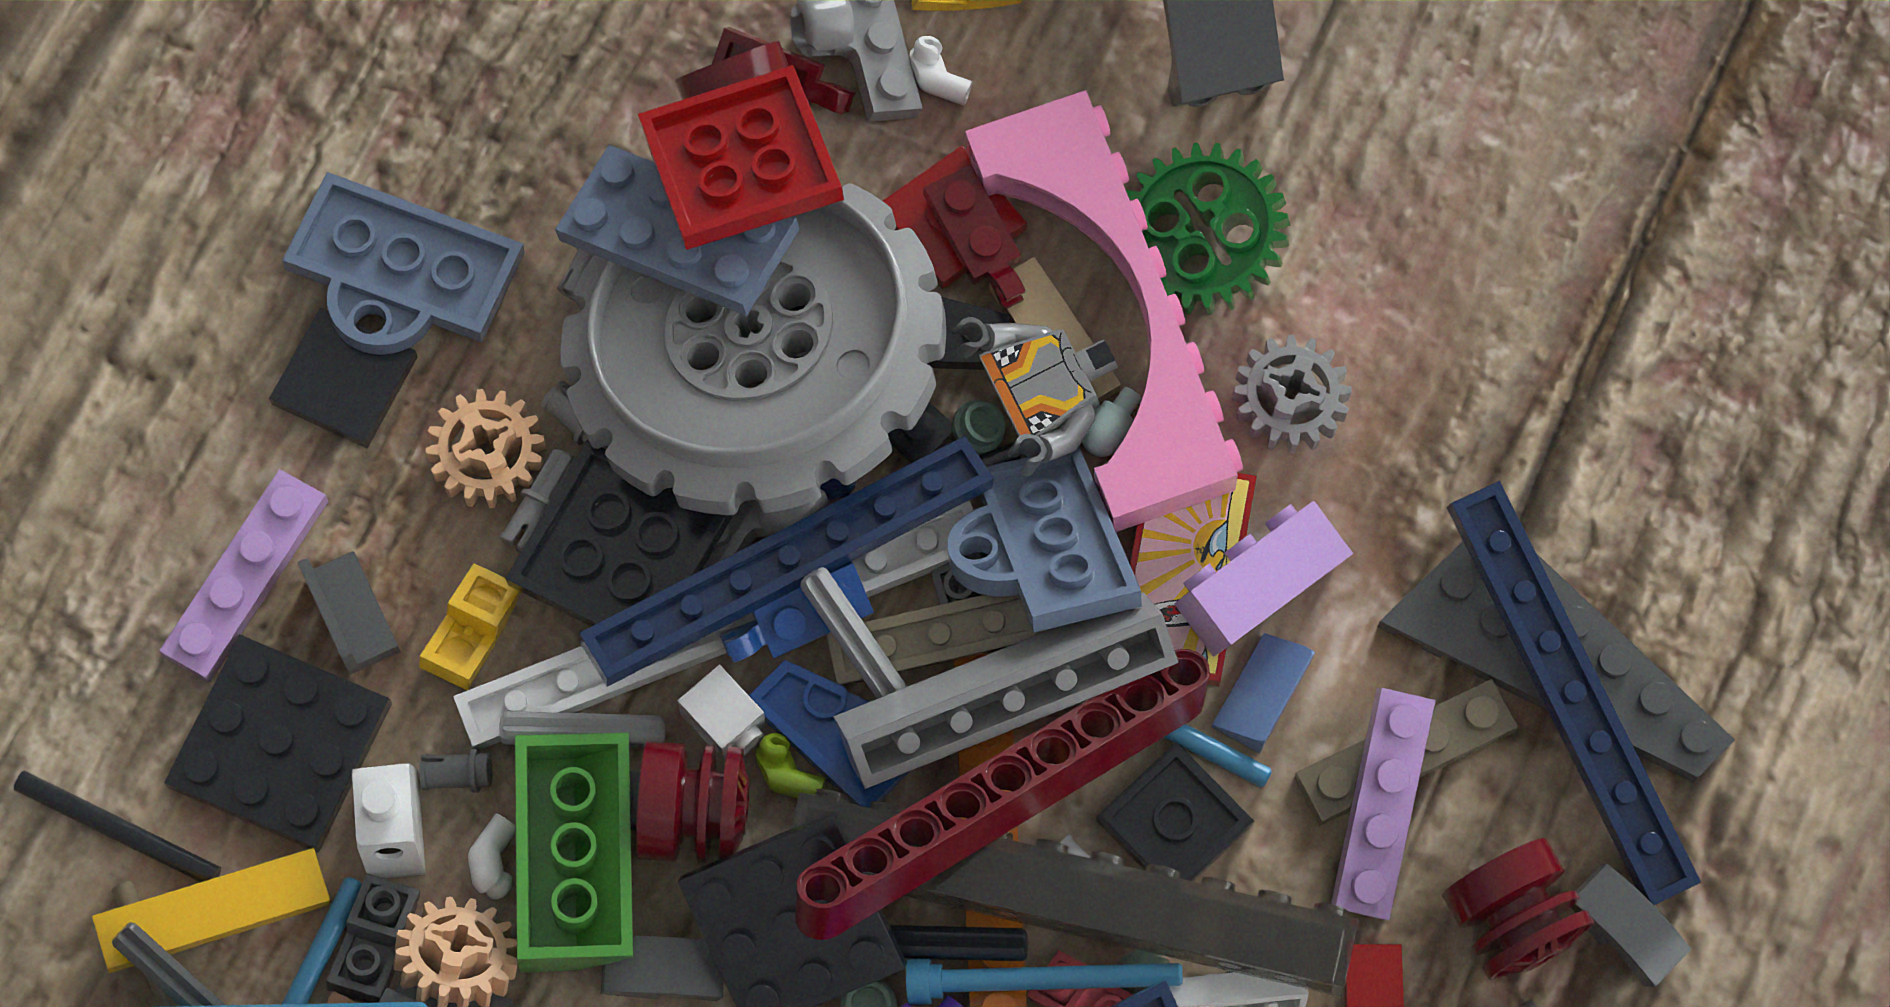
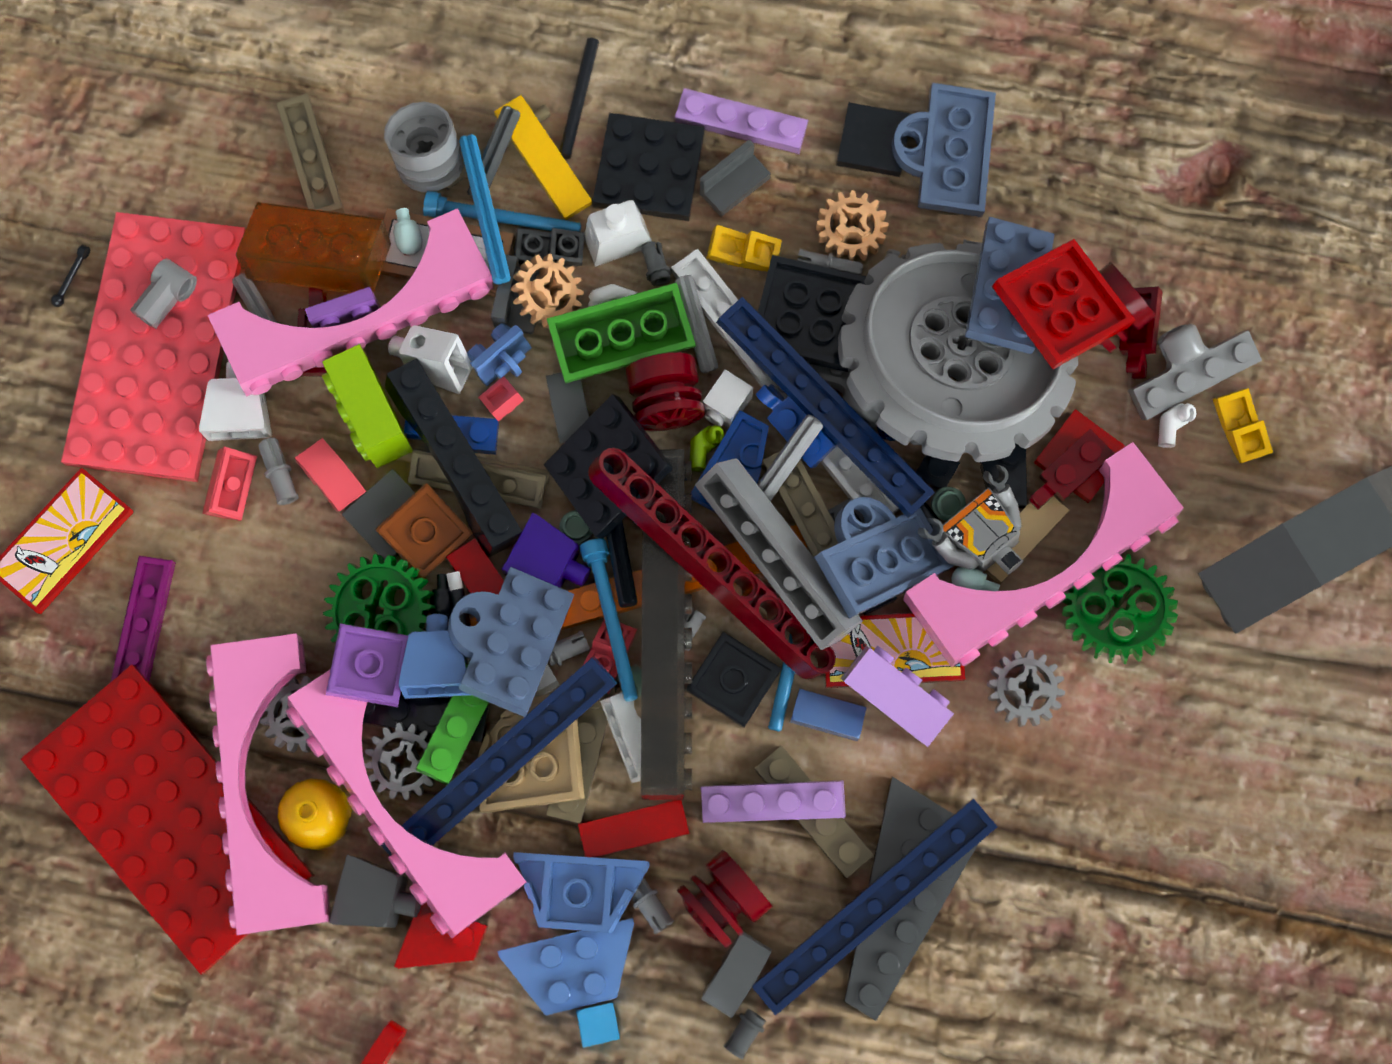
camera: 80 degrees right, 5 degrees up
none -> dark grey pin [723,1009,766,1060]

